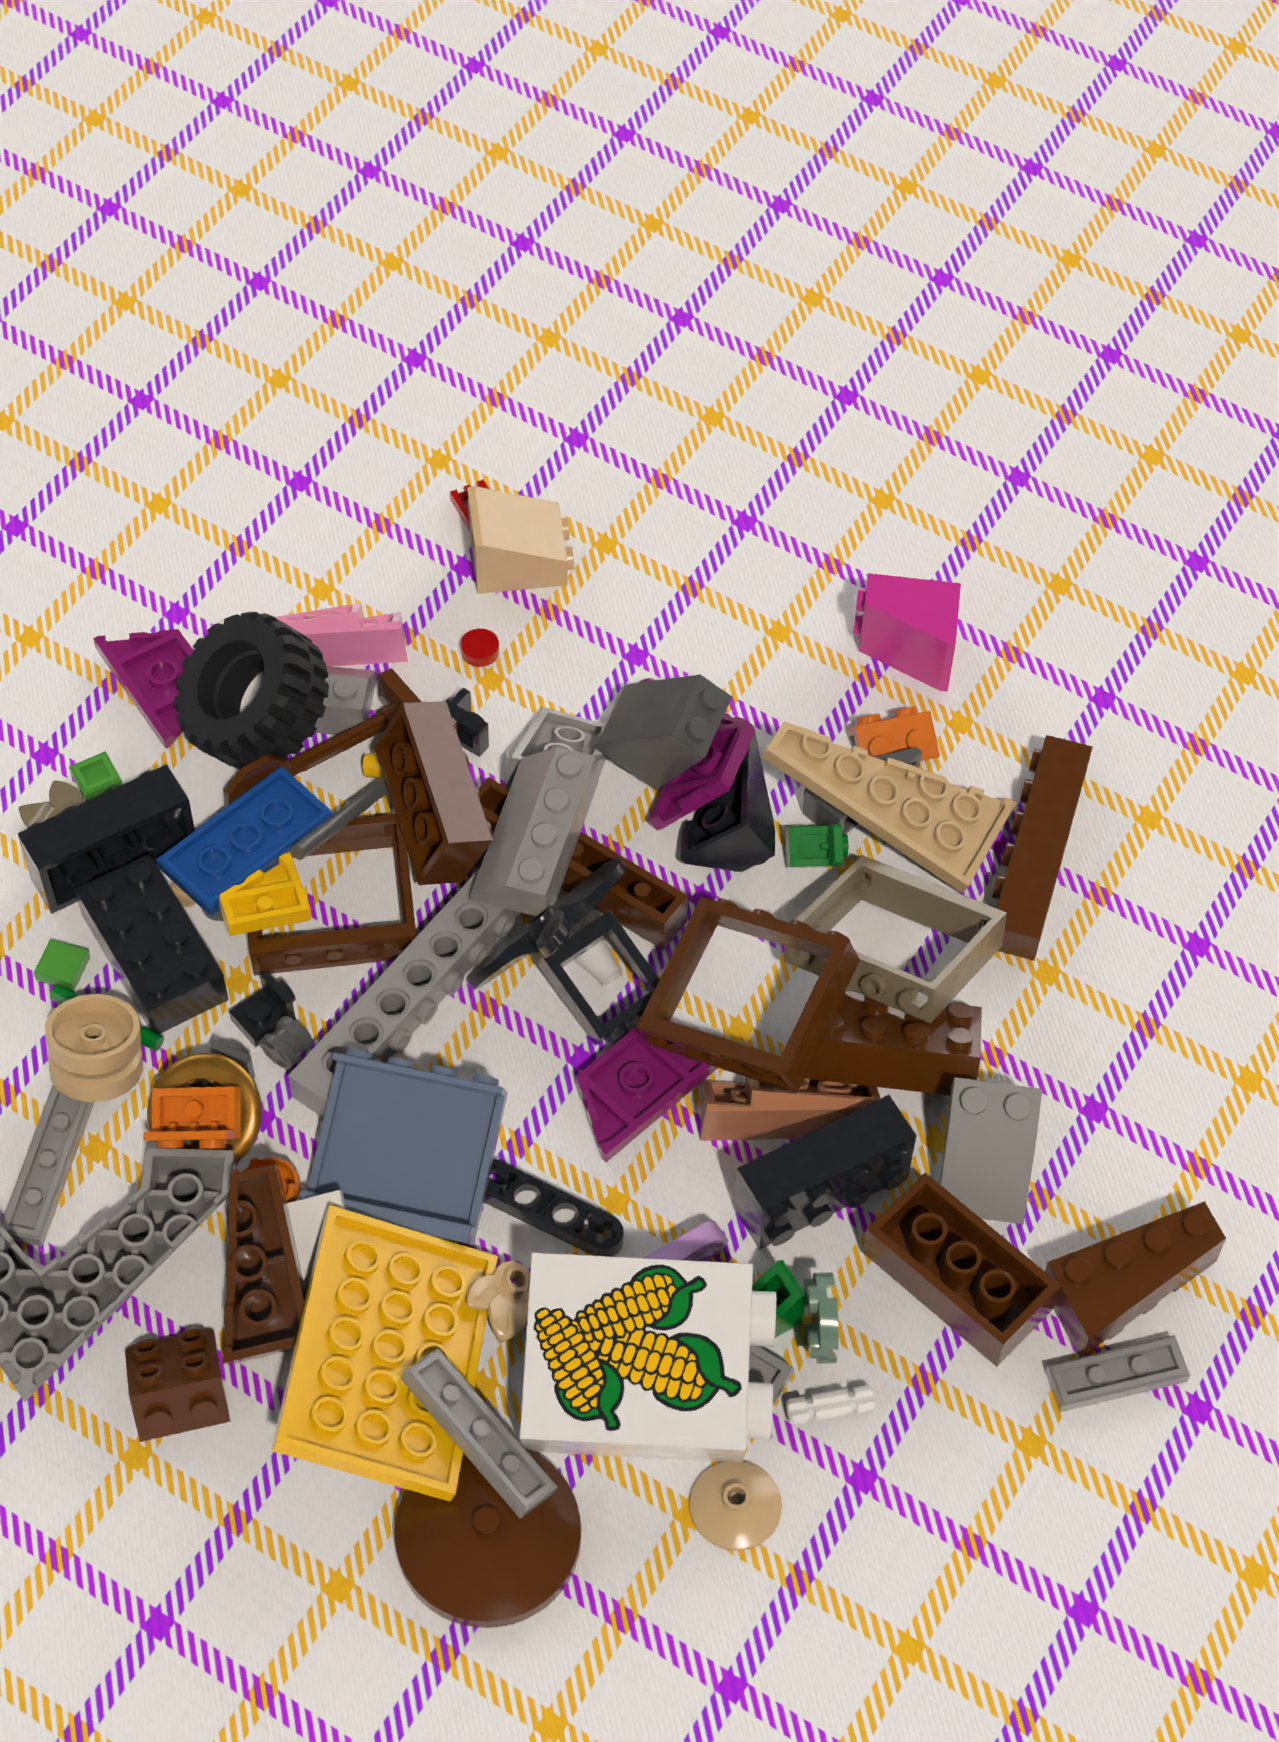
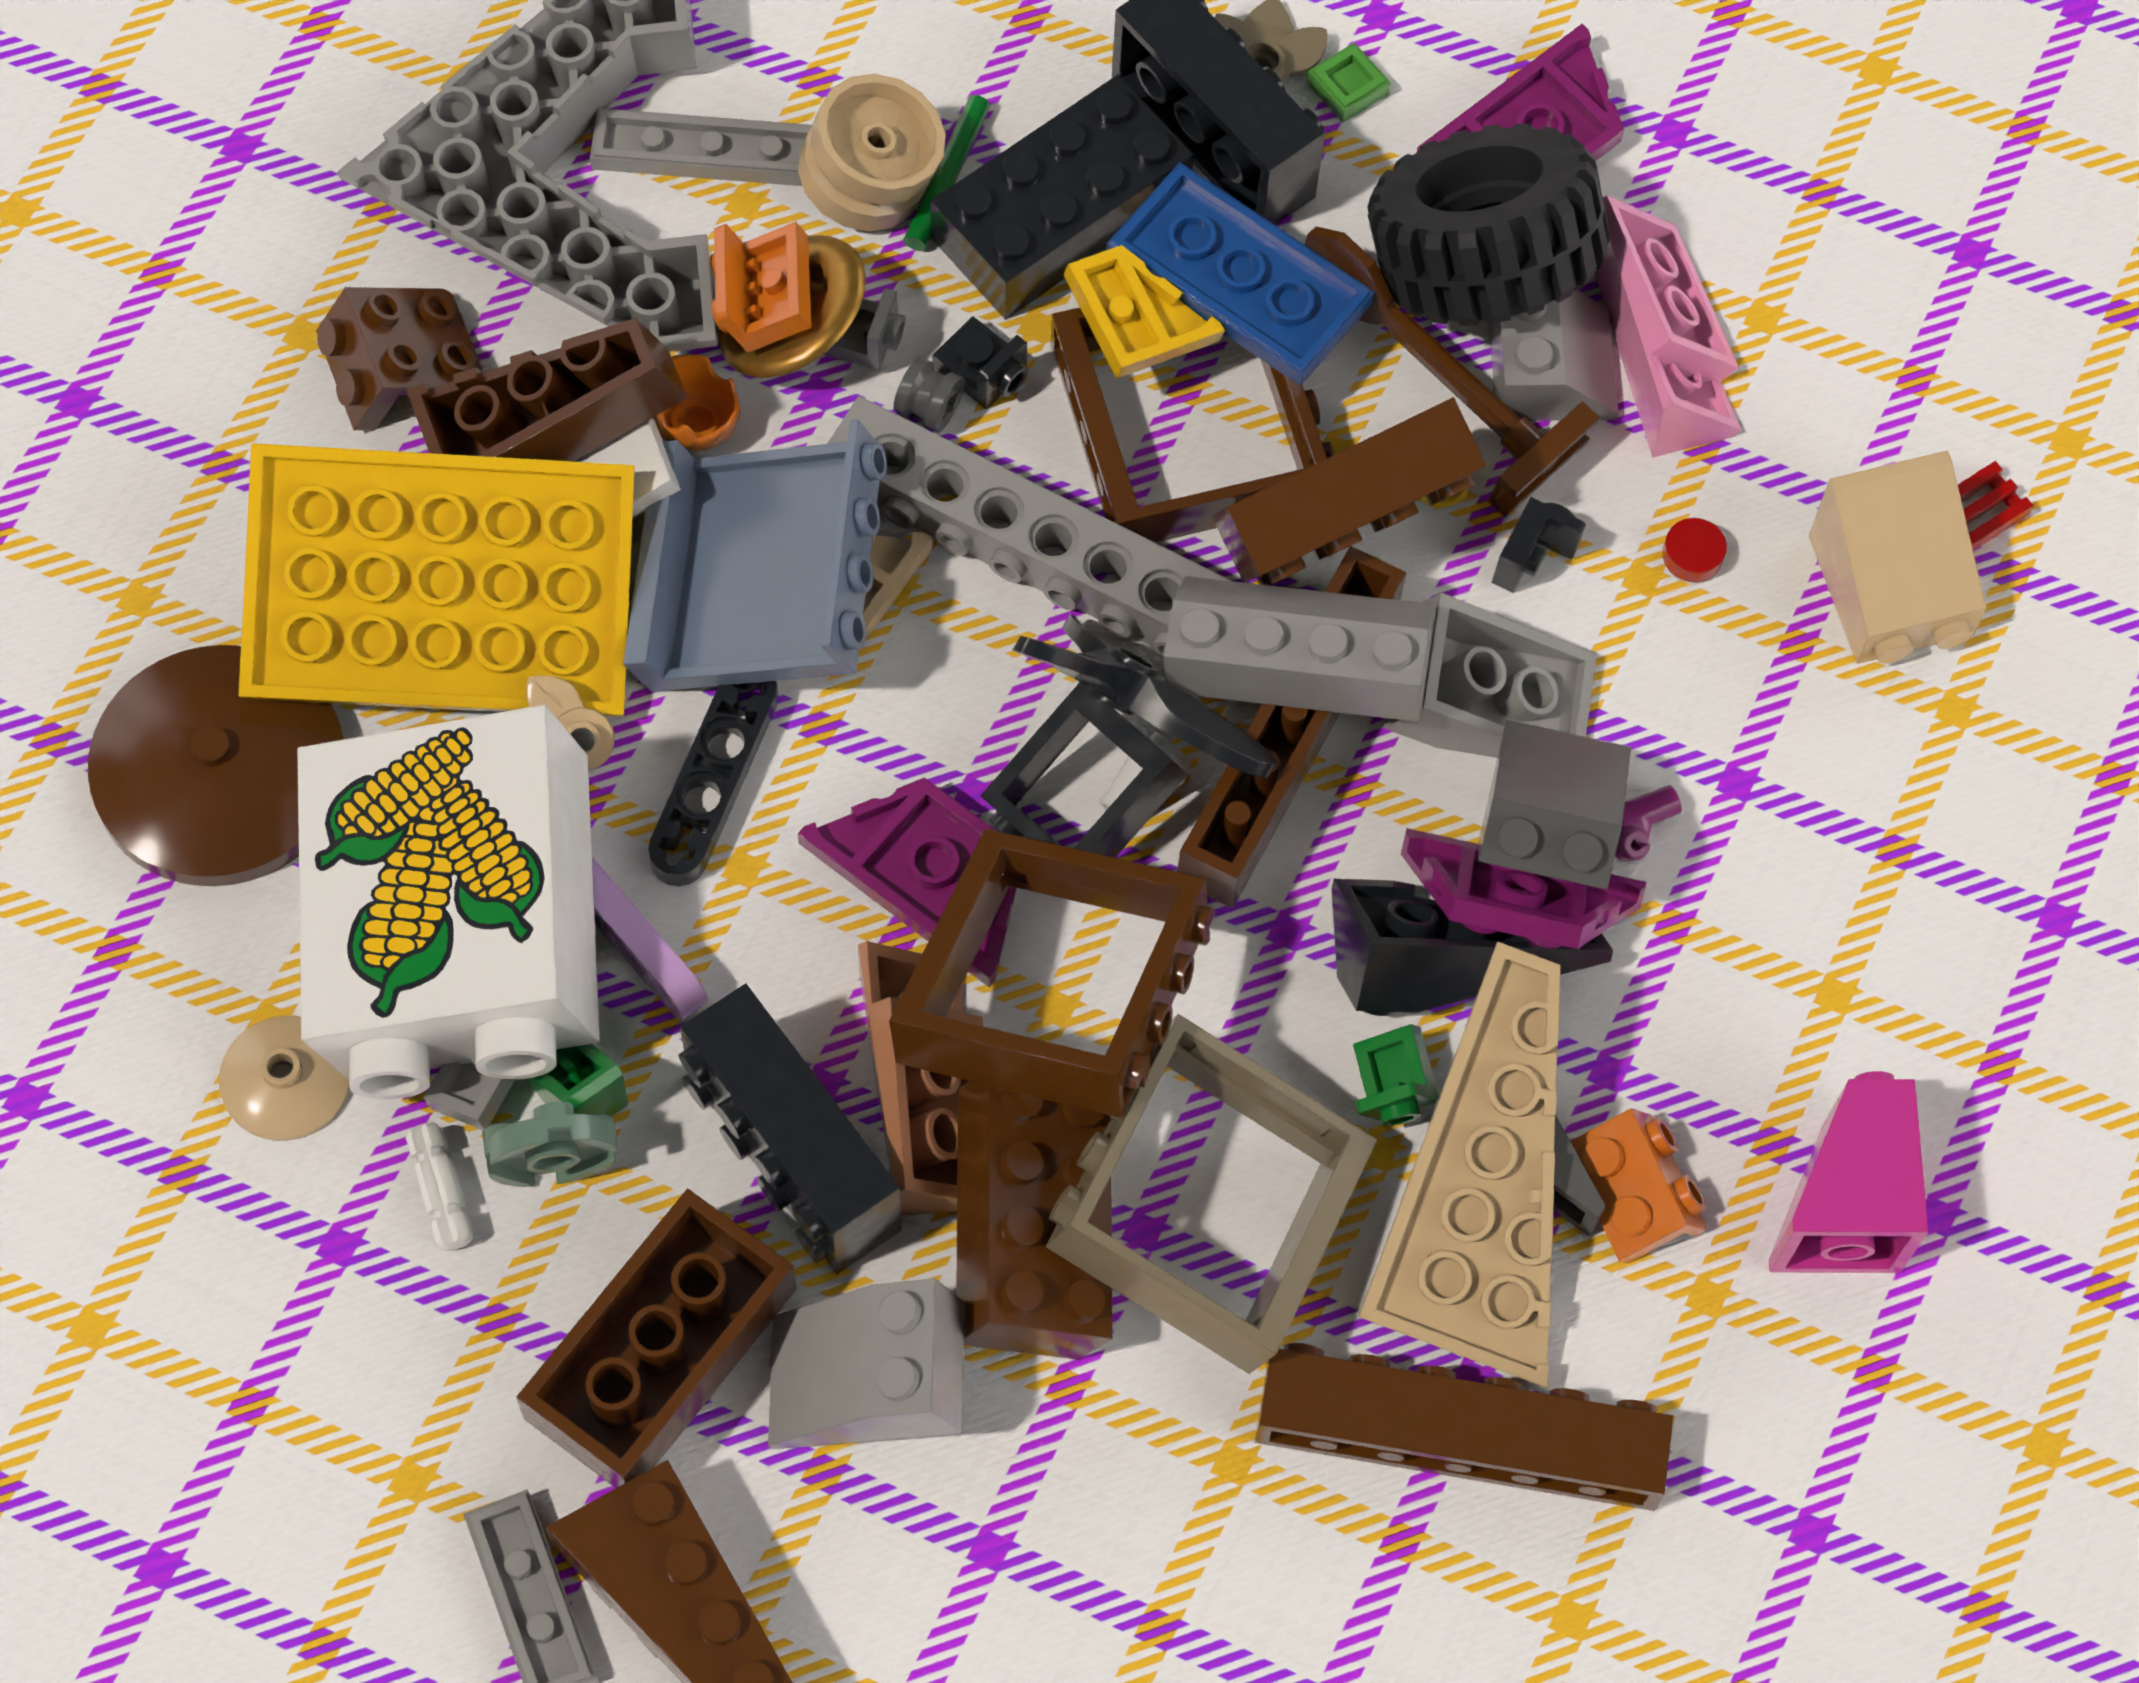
camera: 80 degrees right, 10 degrees up
bright green tile [34,939,90,991] -> none
dark grey bar [291,777,388,860] -> none
light grey tile [400,1348,558,1519] -> none

